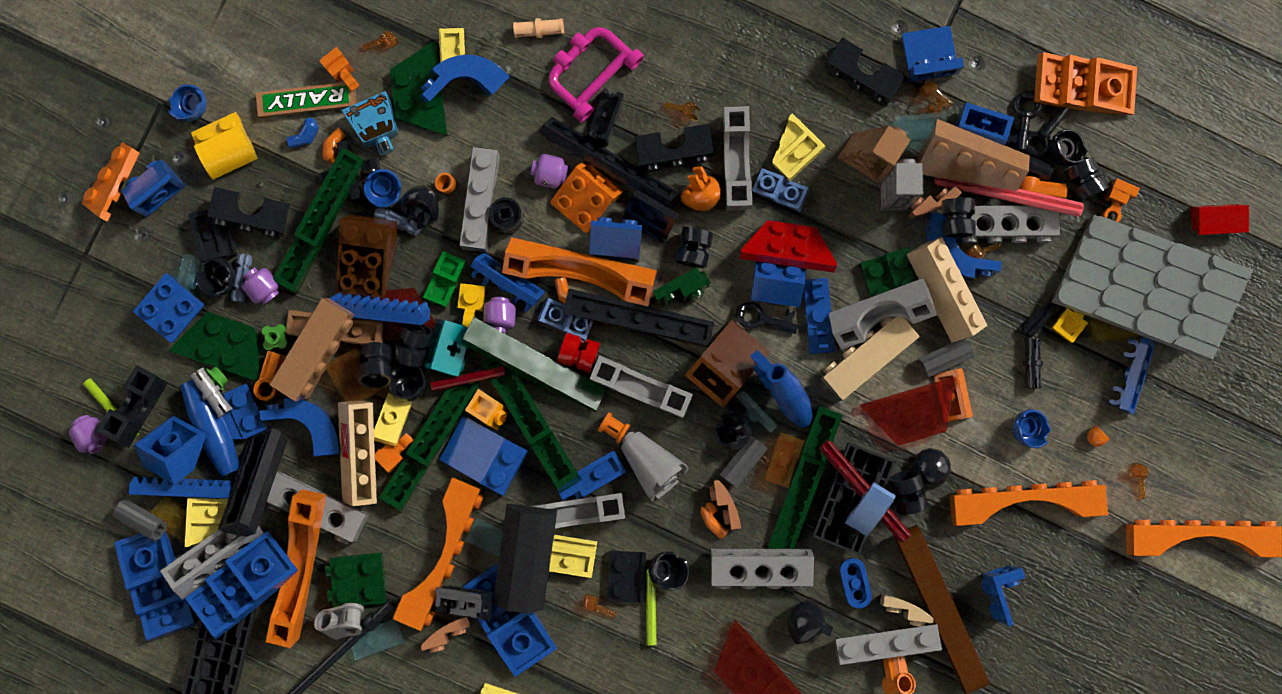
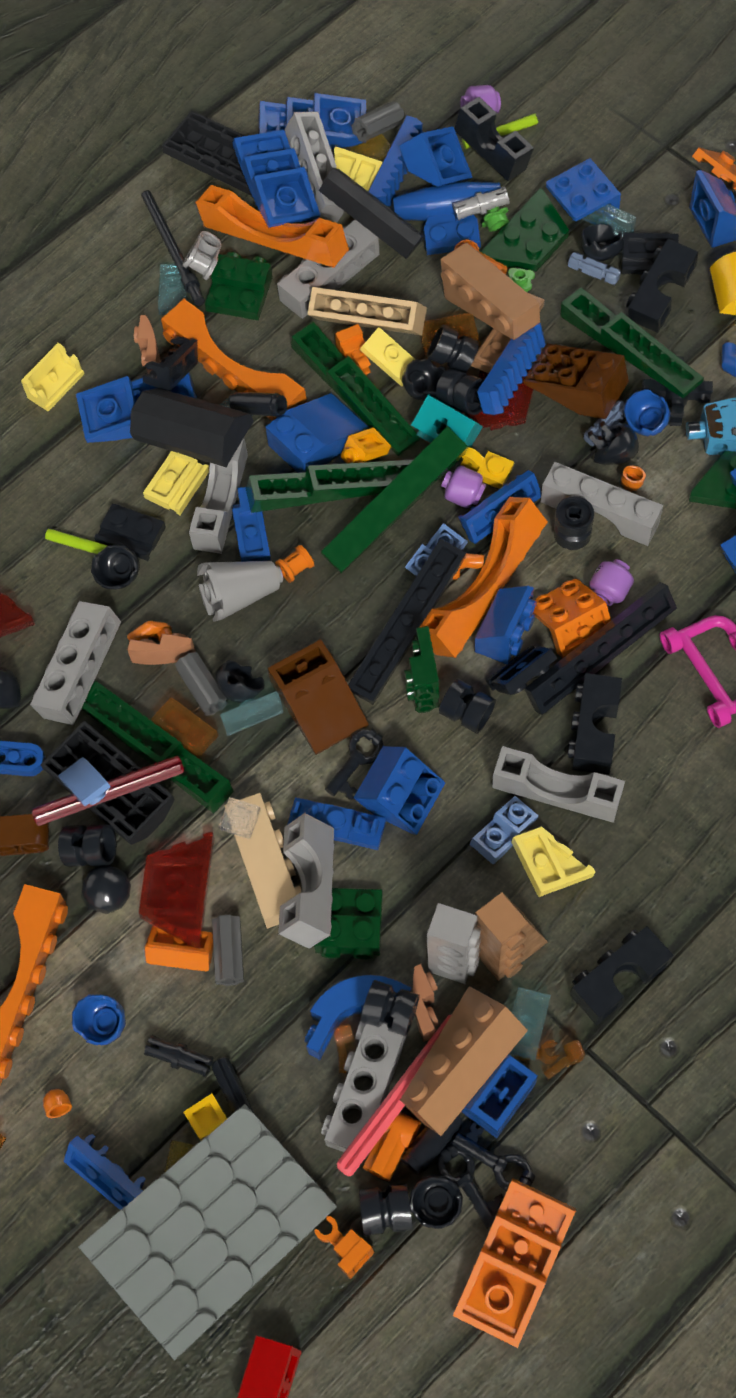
camera: 115 degrees right, 20 degrees down
medium lavender head [242,267,279,305] -> none
blue arch [260,398,340,456] -> none
orange arm [322,127,347,164] -> none
green slope [423,251,466,310] -> none
dark red bar [430,366,506,391] -> none
red wheel [557,332,600,373] -> none
clear orange hand [584,594,617,618] -> none
black hinge [585,88,624,145] -> none
light grey arch [590,356,693,419] -> none
clear orange hand [665,102,701,121] -> none
orange piece [680,166,721,212] -> none
red wing [739,220,837,273] -> none
blue plate [750,350,813,428] -> none
blue bracket [902,26,964,82] -> none
tan brick [906,237,988,343] -> none
none -> clear plate [219,797,261,839]
none -> black piece [229,391,287,417]

